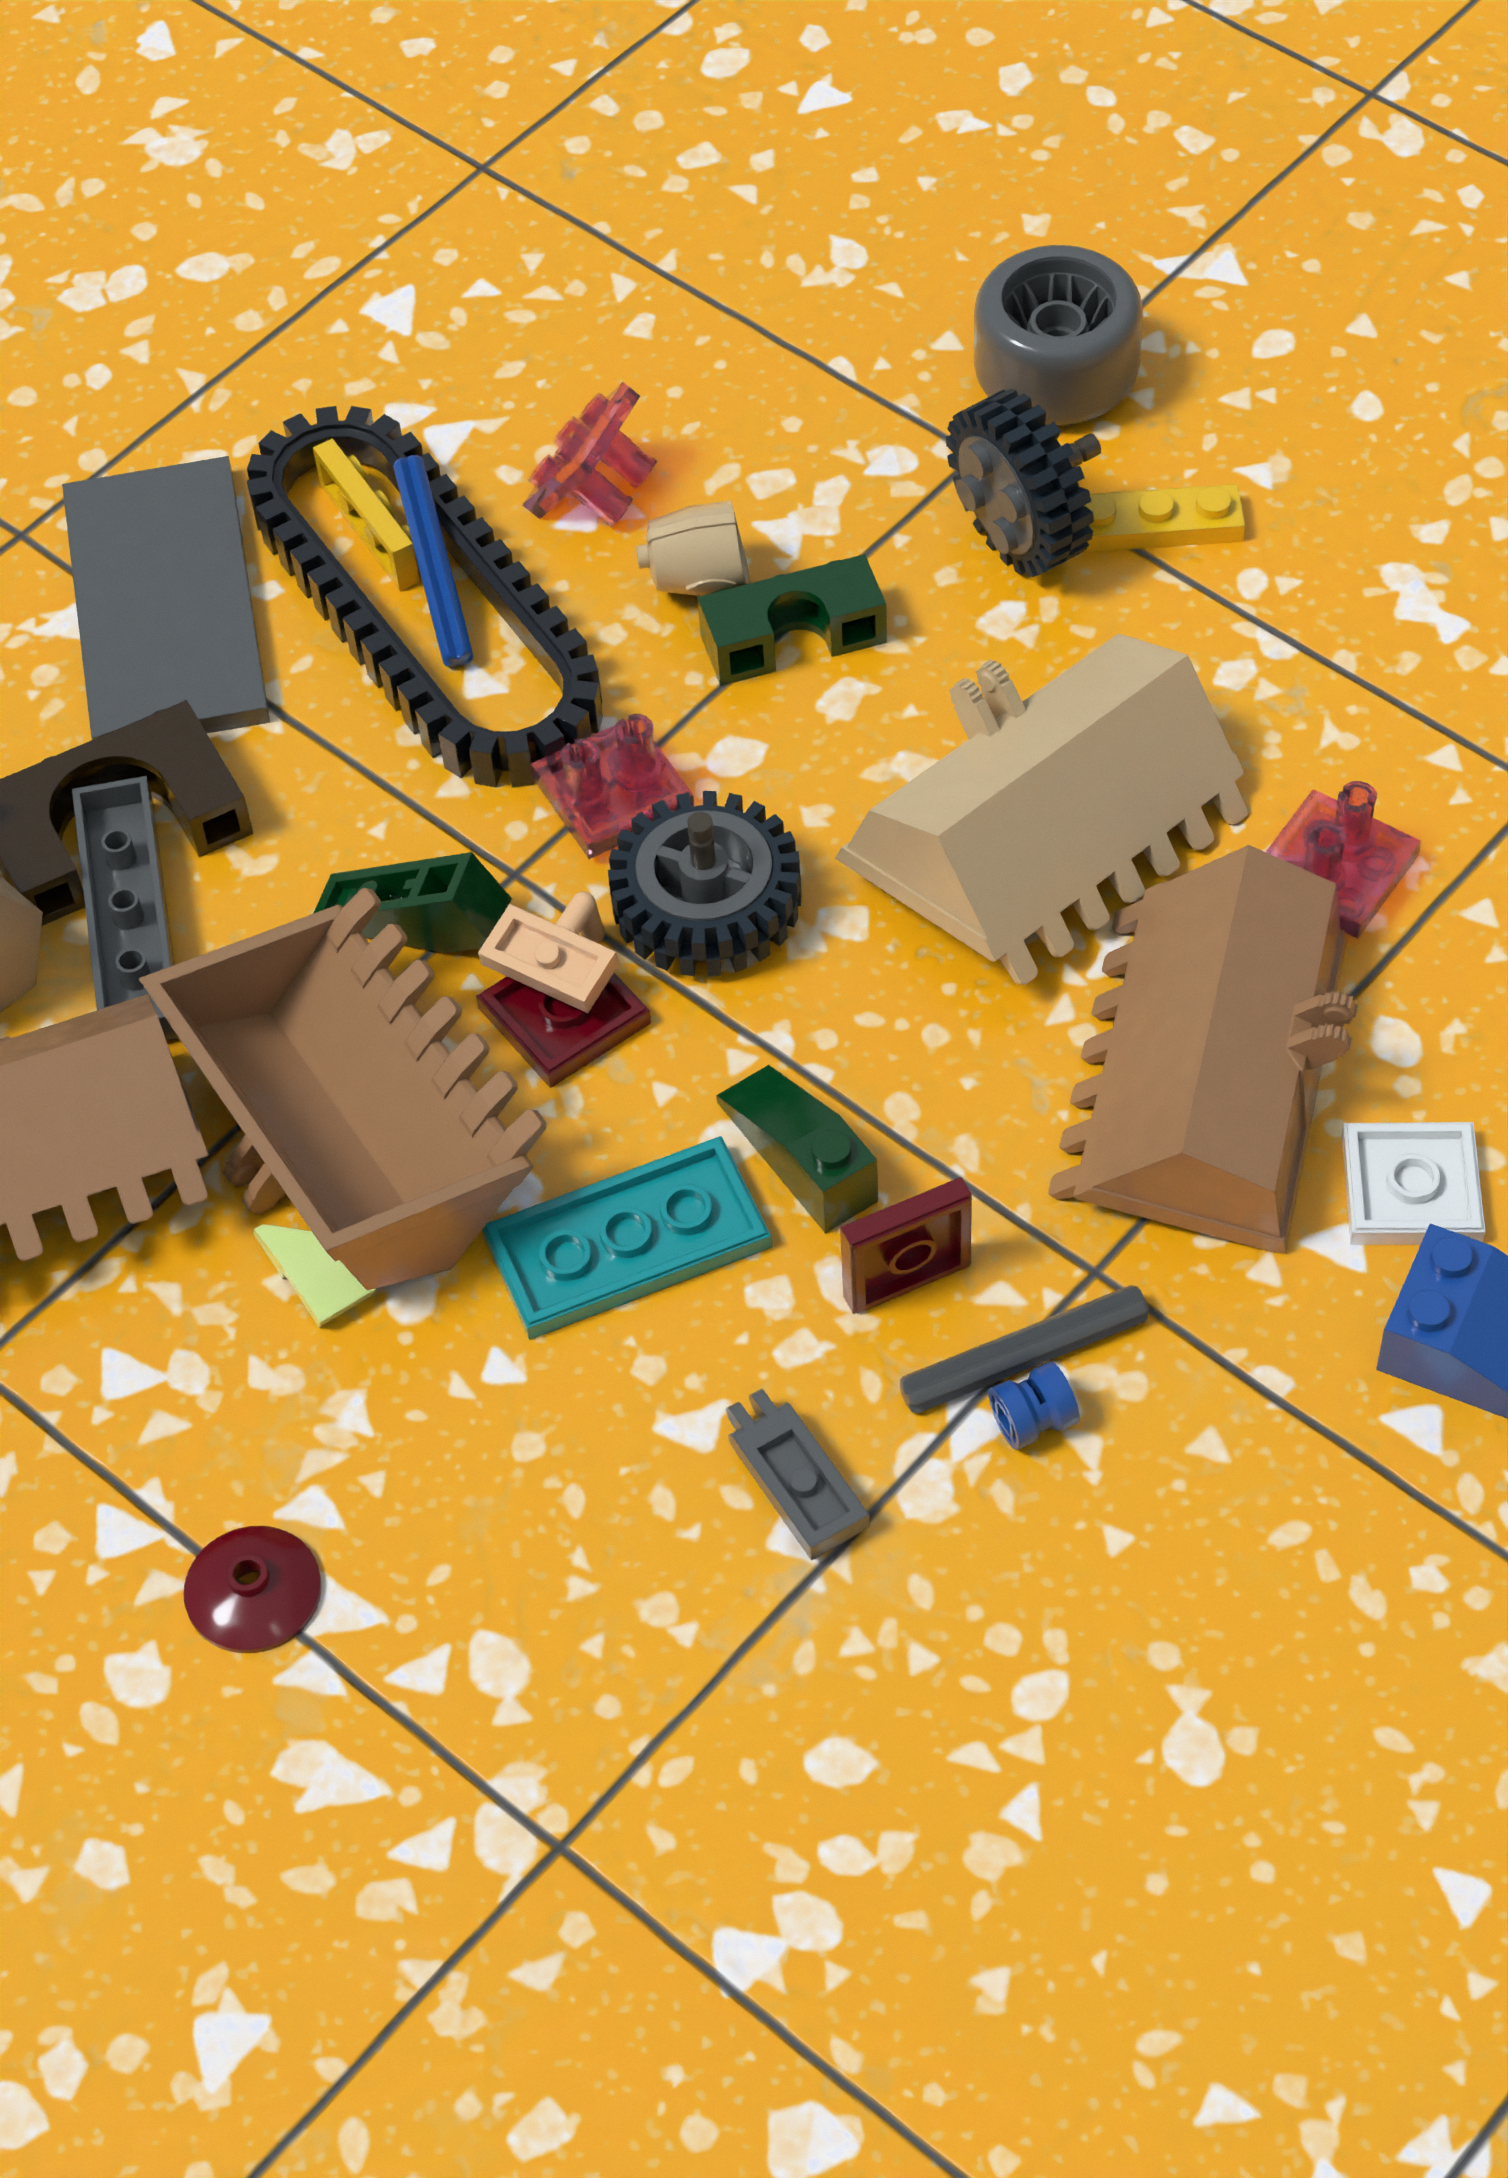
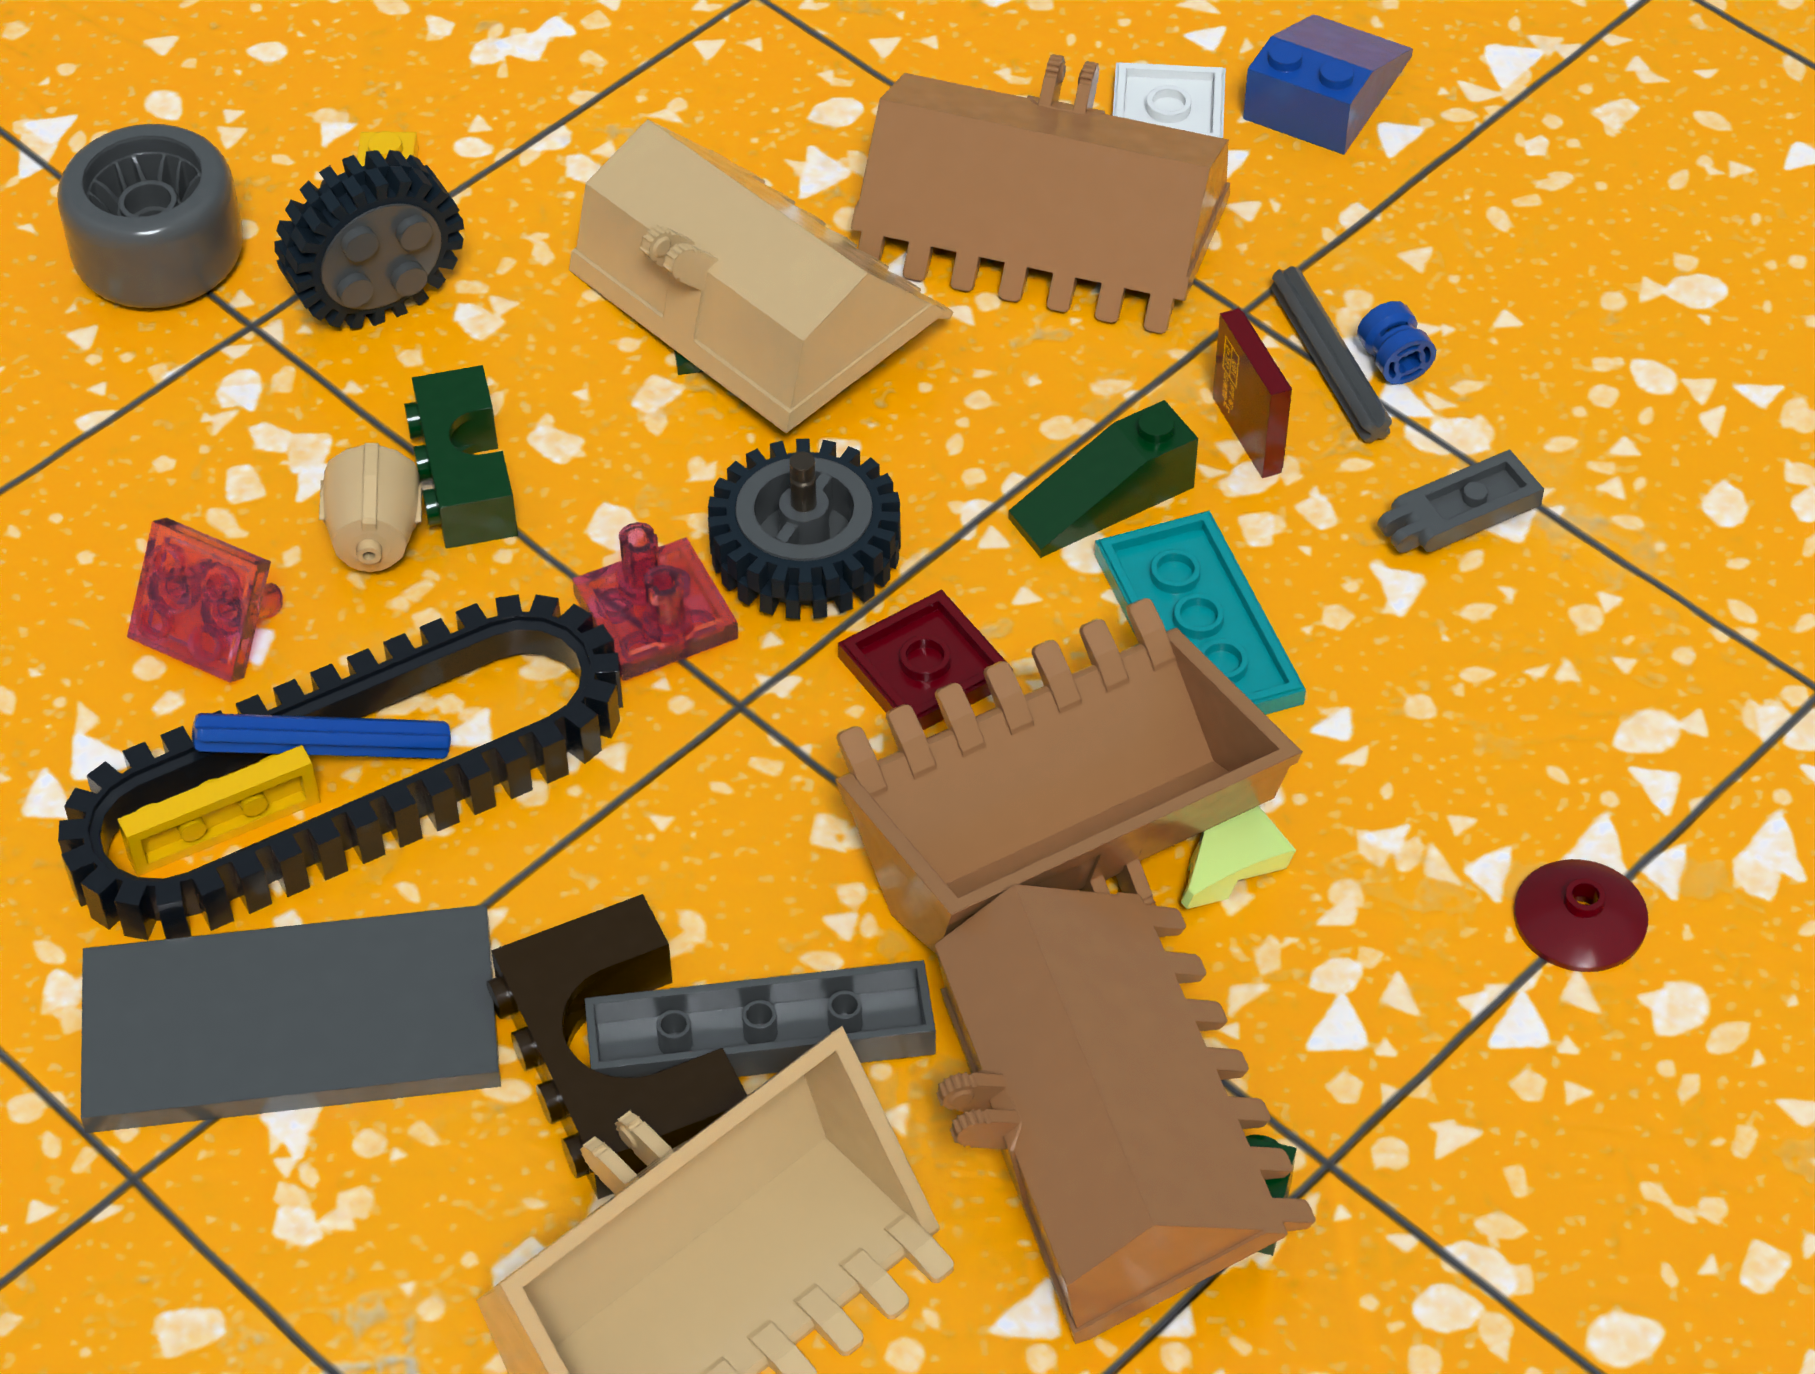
camera: 90 degrees left, 5 degrees down
dark green slope [313,852,512,953] -> none
light nougat plate [478,892,619,1013] -> none
clear pink plate [1266,781,1421,939] -> none

